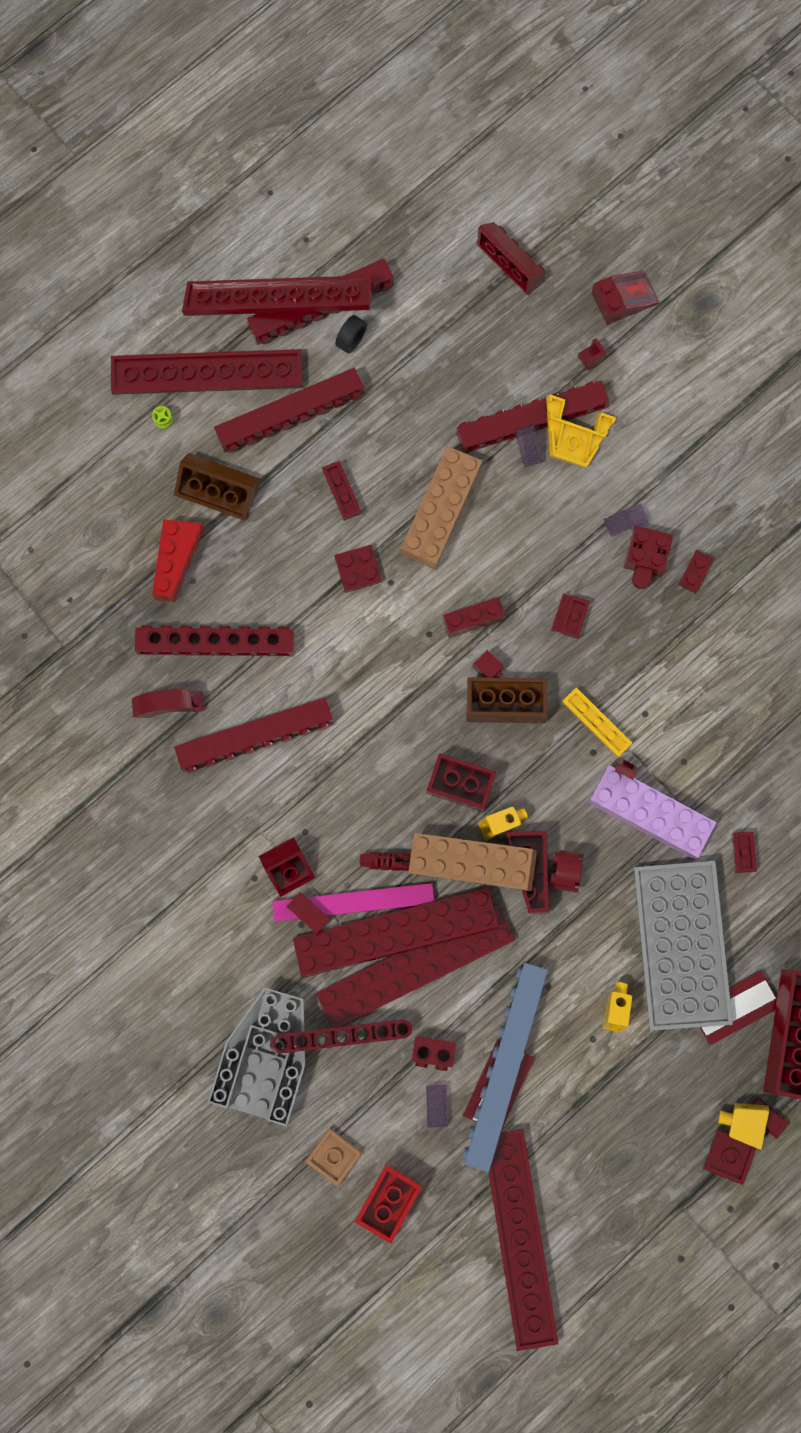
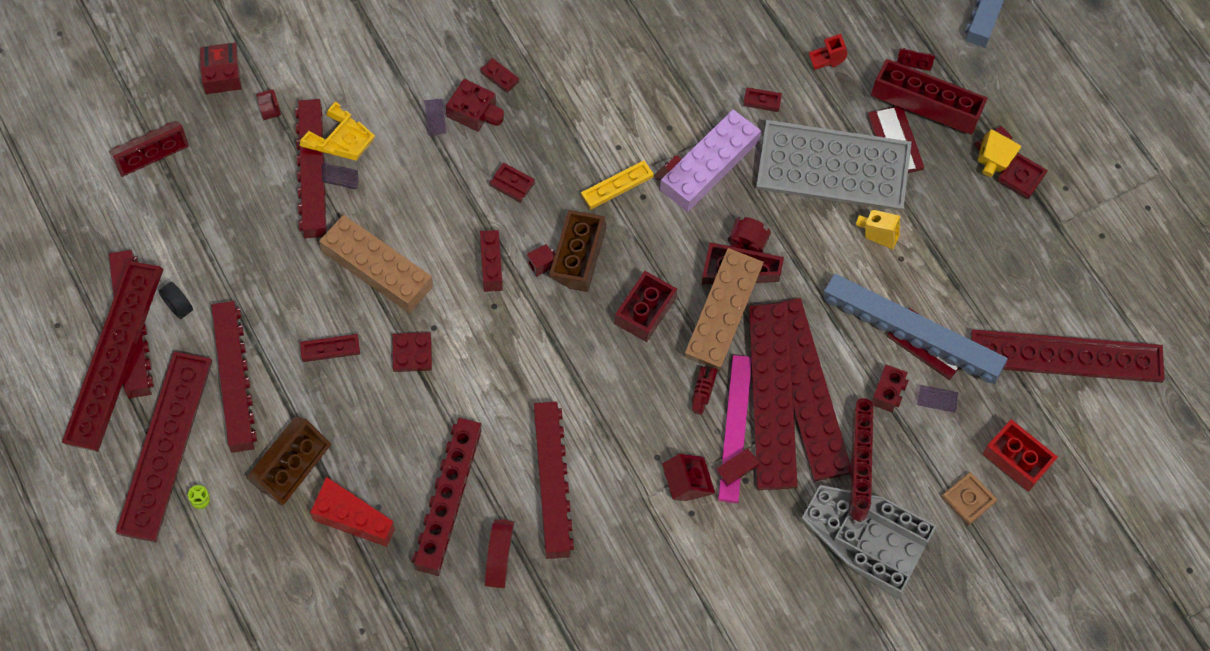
camera: 80 degrees left, 15 degrees down
yellow torso [478,807,528,842] -> none

